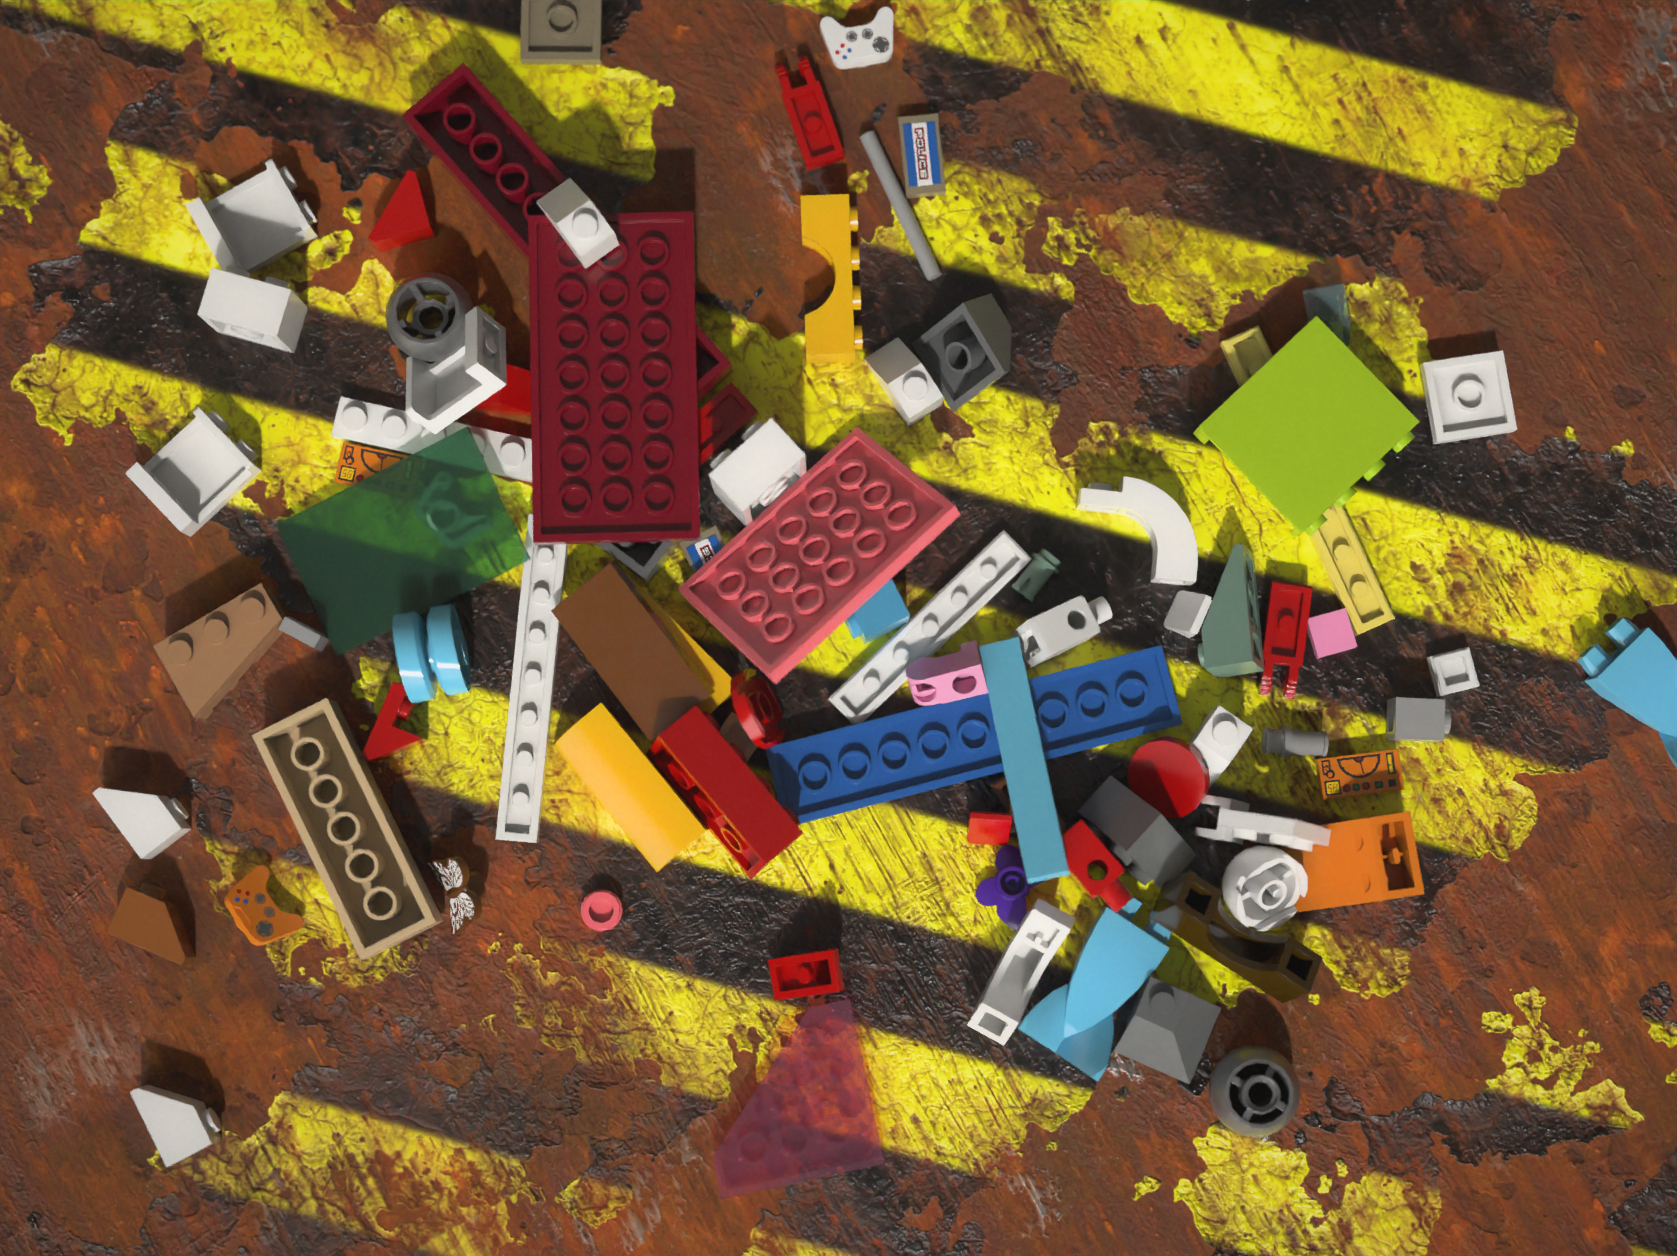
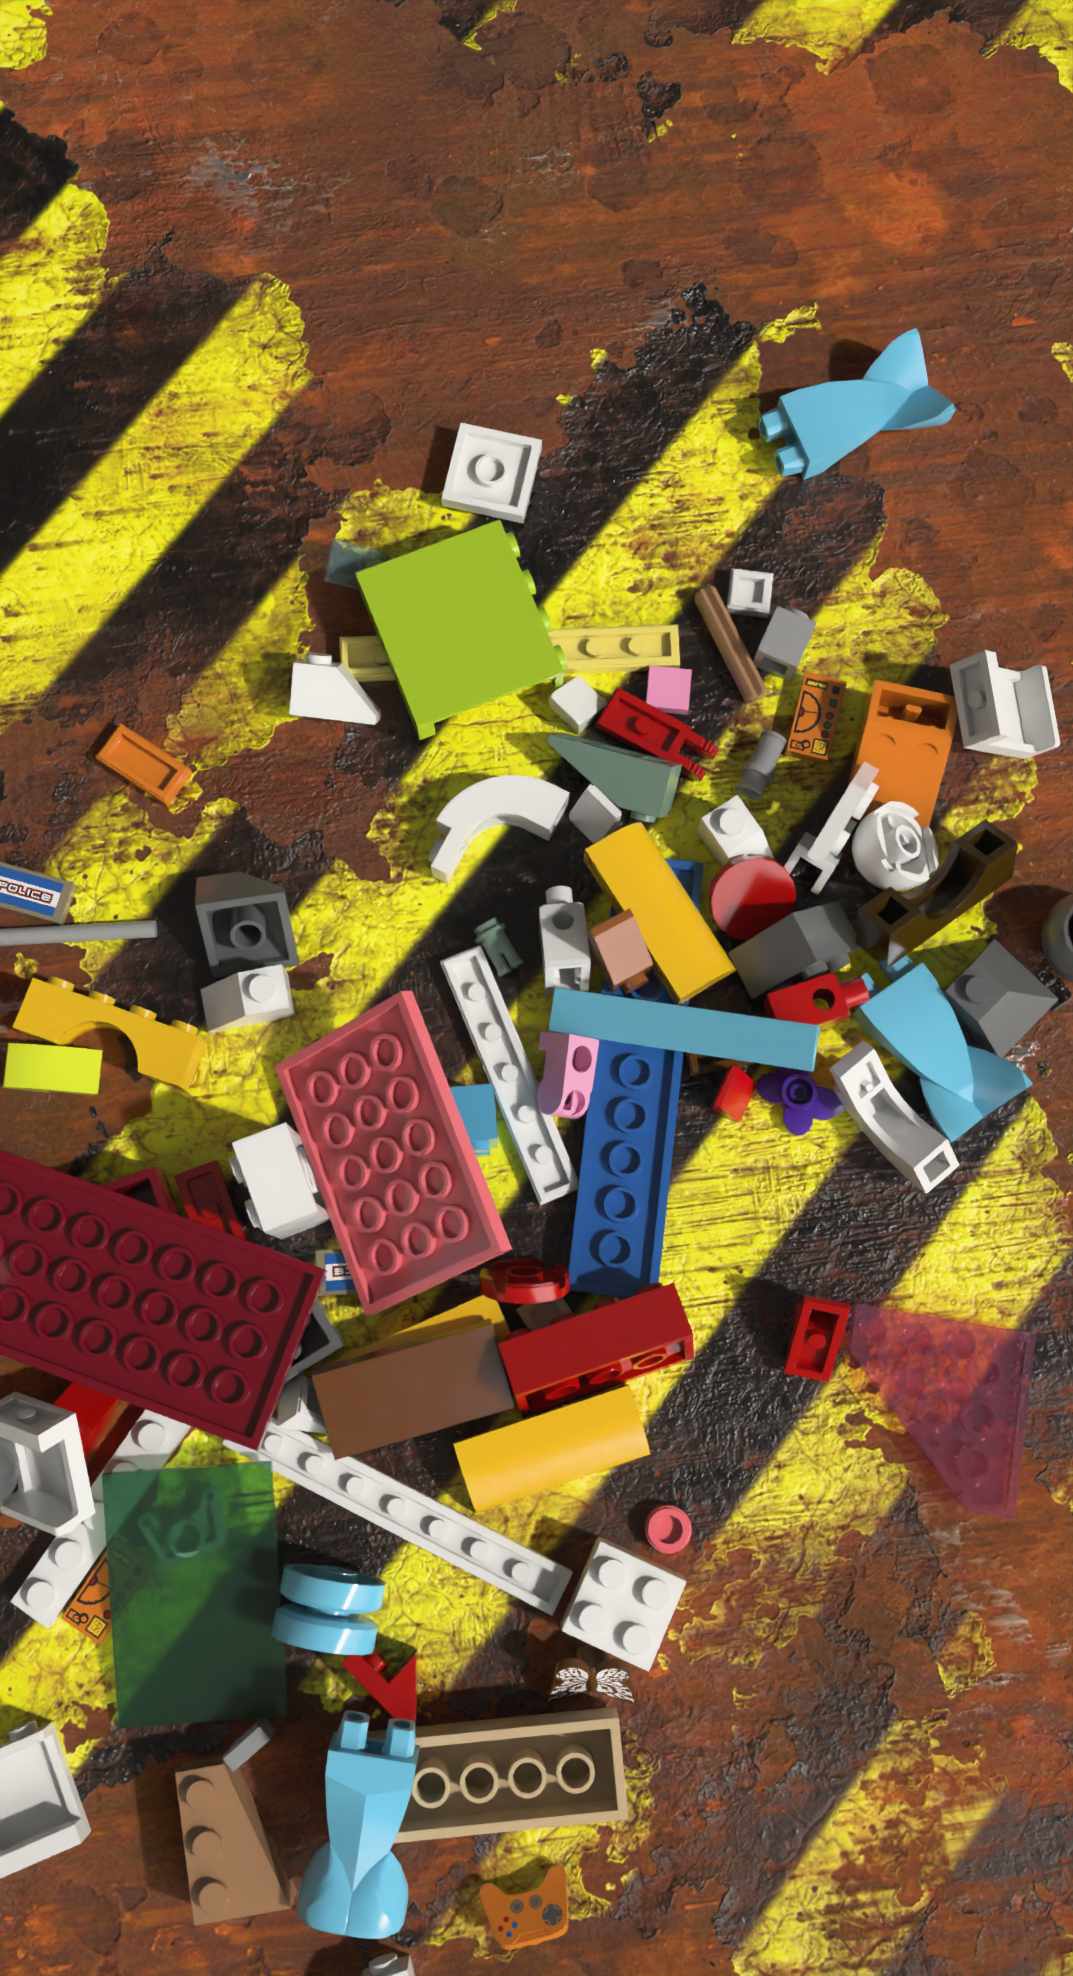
camera: 70 degrees left, 5 degrees down
none -> neon yellow slope [2,1043,103,1096]
none -> orange tile [95,723,192,807]
none -> white slope [277,1374,327,1433]
none -> white slope [289,652,381,725]
none -> medium azure hips [296,1710,420,1939]
none -> white slope [548,675,607,734]
none -> white brick [561,1536,687,1672]
none -> yellow brick [584,822,736,1005]
none -> slope [588,908,653,994]
none -> medium nougat axle [694,586,767,703]
none -> white panel [949,650,1060,759]

